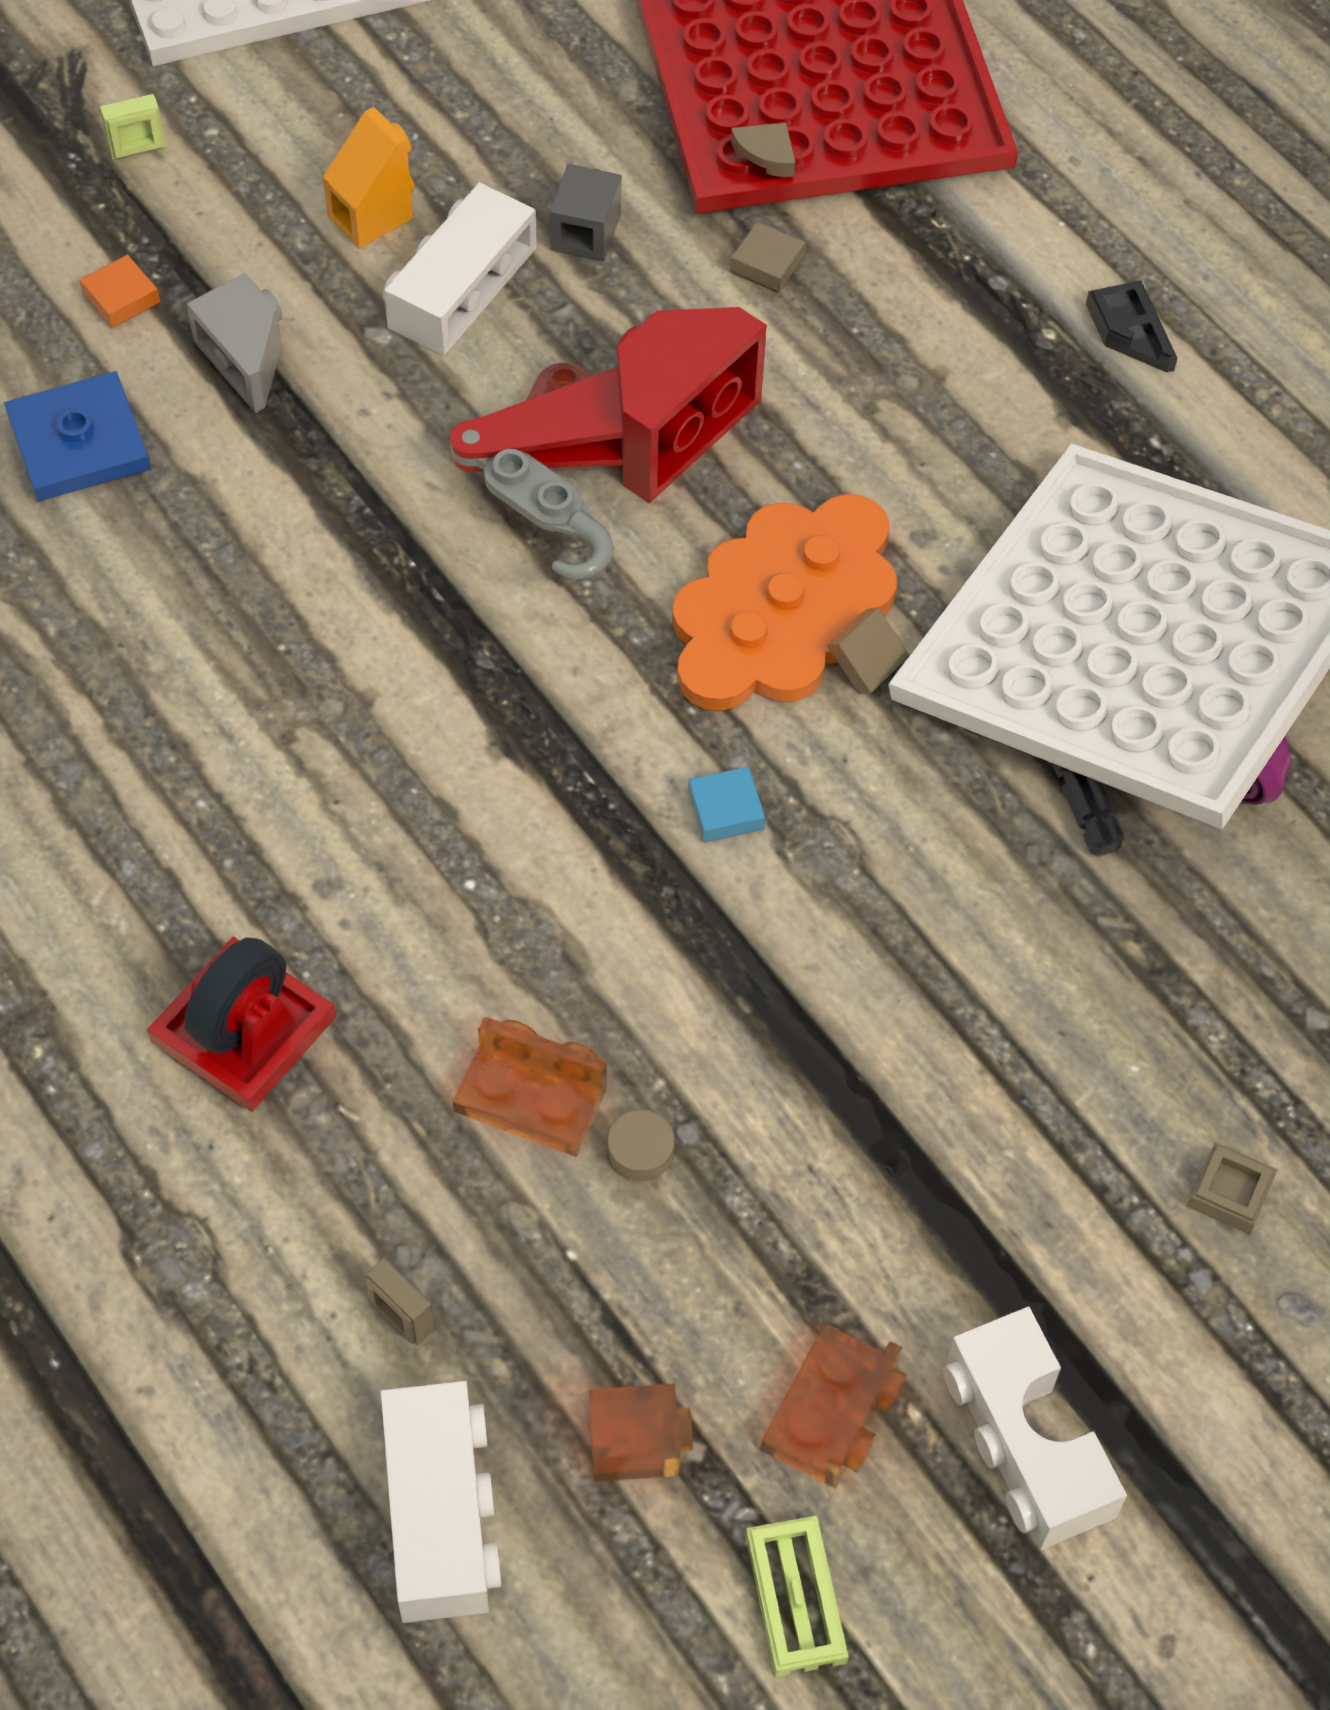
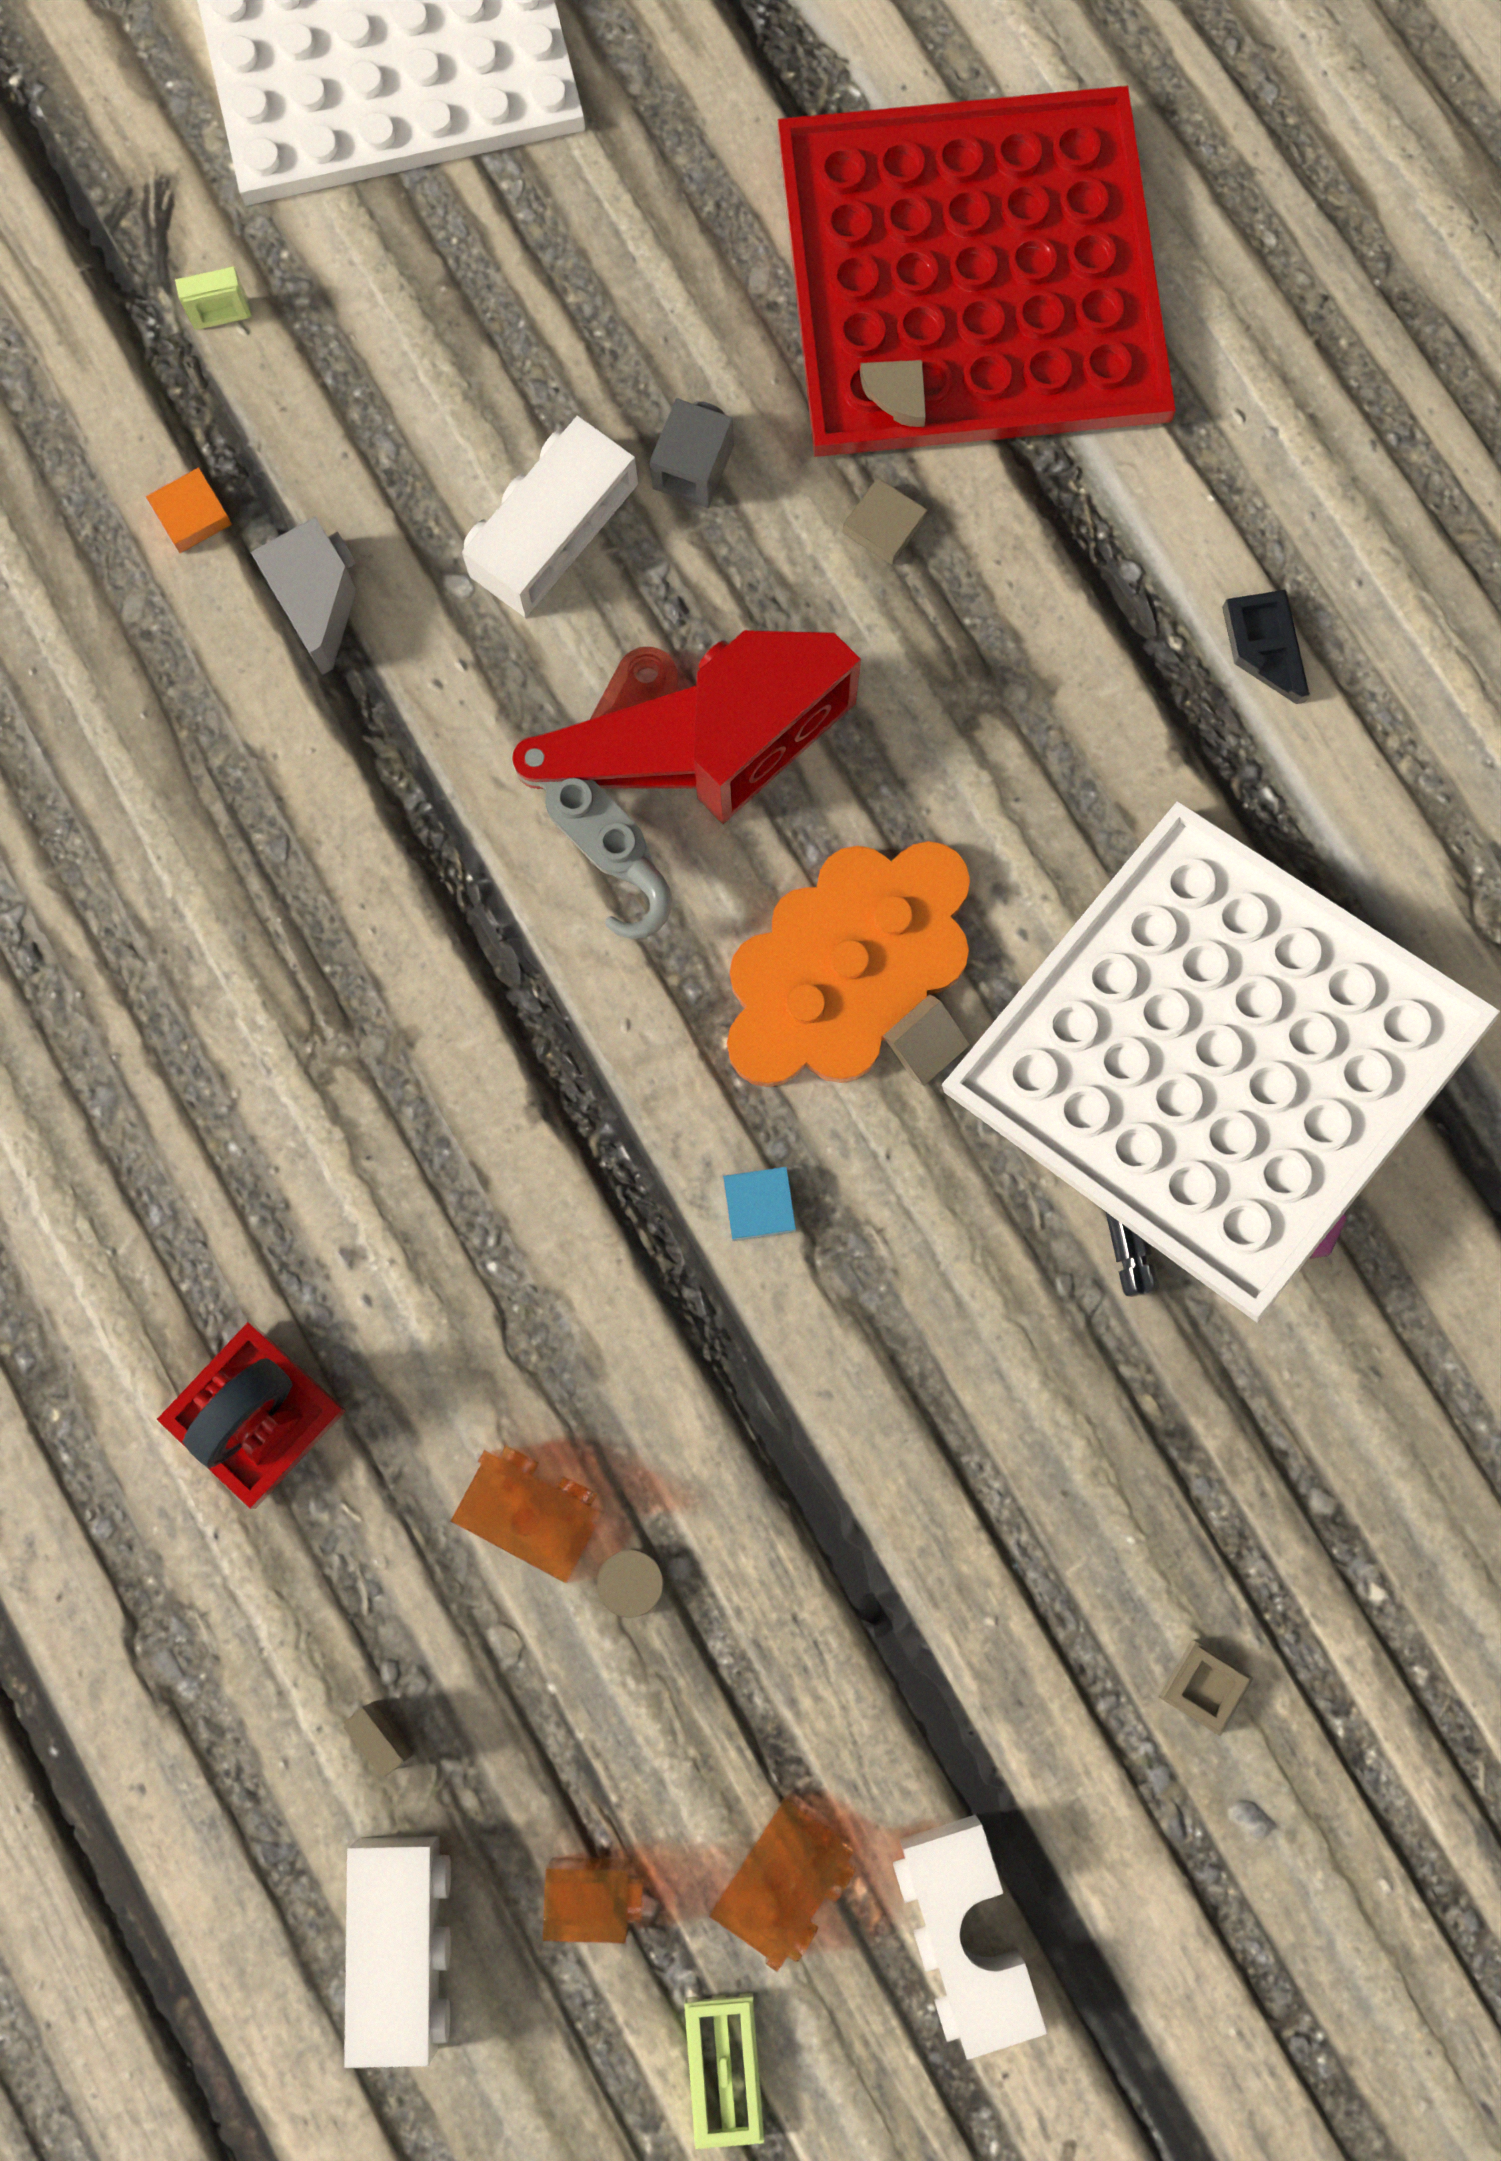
camera: 10 degrees right, 20 degrees up
blue plate [4,371,151,502] -> none
light orange slope [323,106,414,249] -> none

